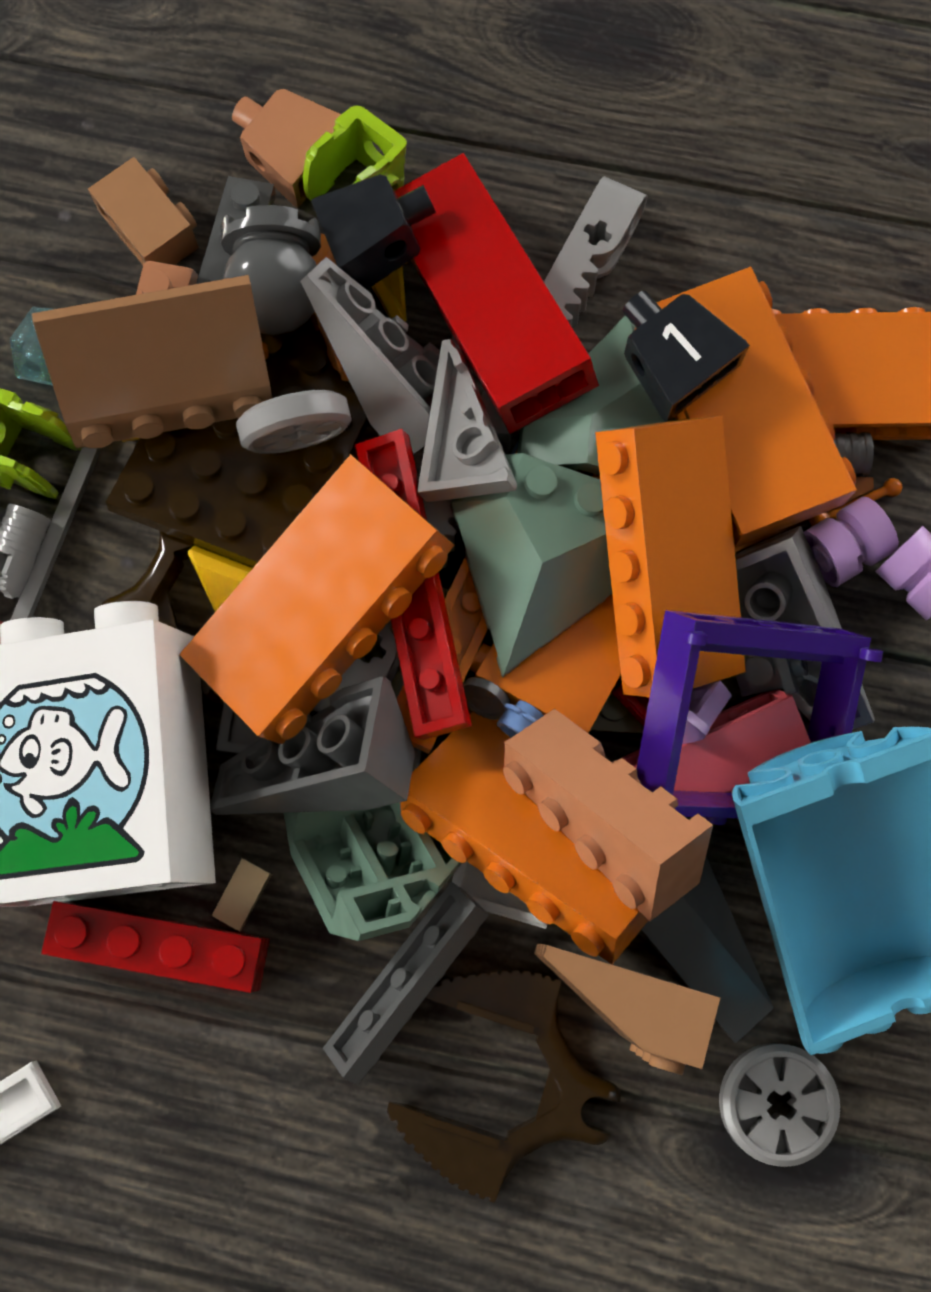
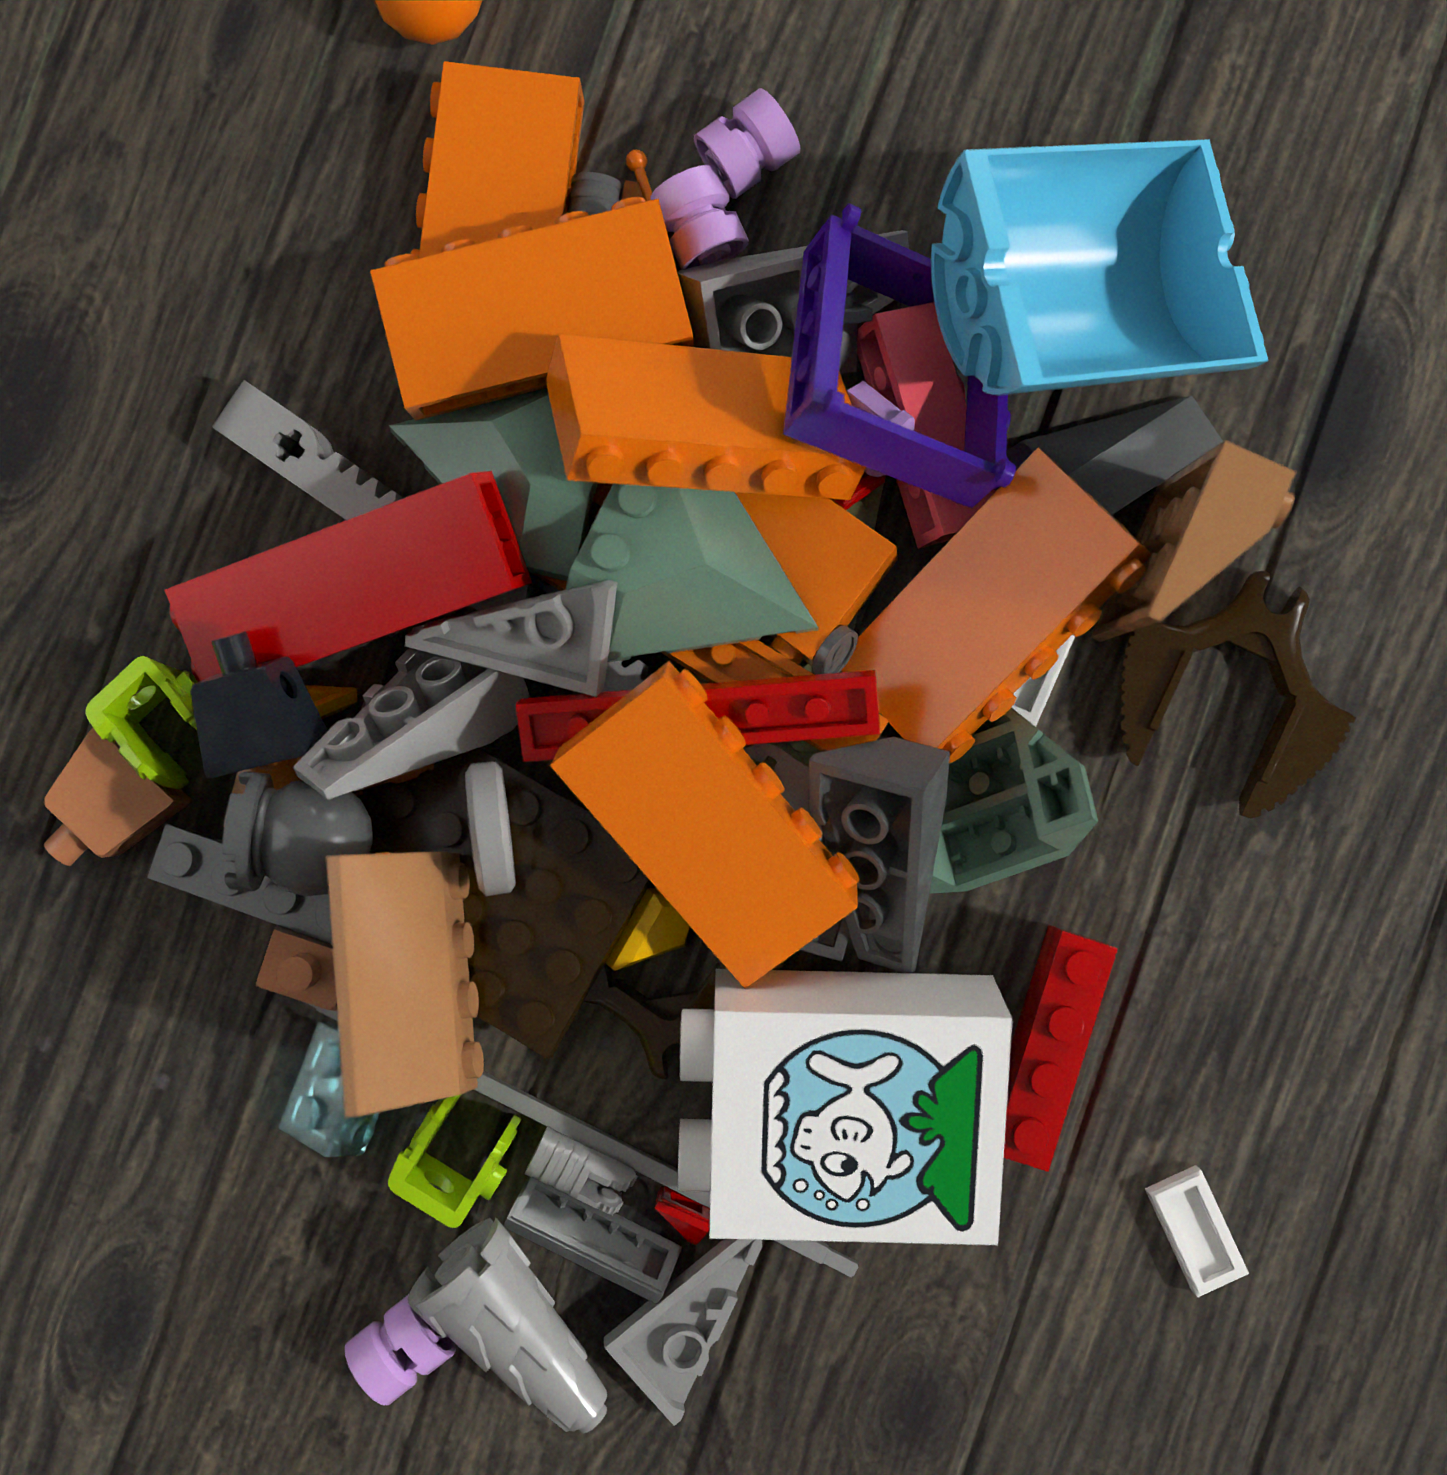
camera: 85 degrees left, 10 degrees up
medium nougat brick [88,157,199,266] -> none
tan piece [212,858,273,931] -> none
dark grey plate [323,881,489,1085] -> none
medium blue plate [497,700,544,738] -> none
nougat wedge [503,709,713,921] -> none
black torso [622,290,750,422] -> none
light grey wheel [719,1043,840,1167] -> none

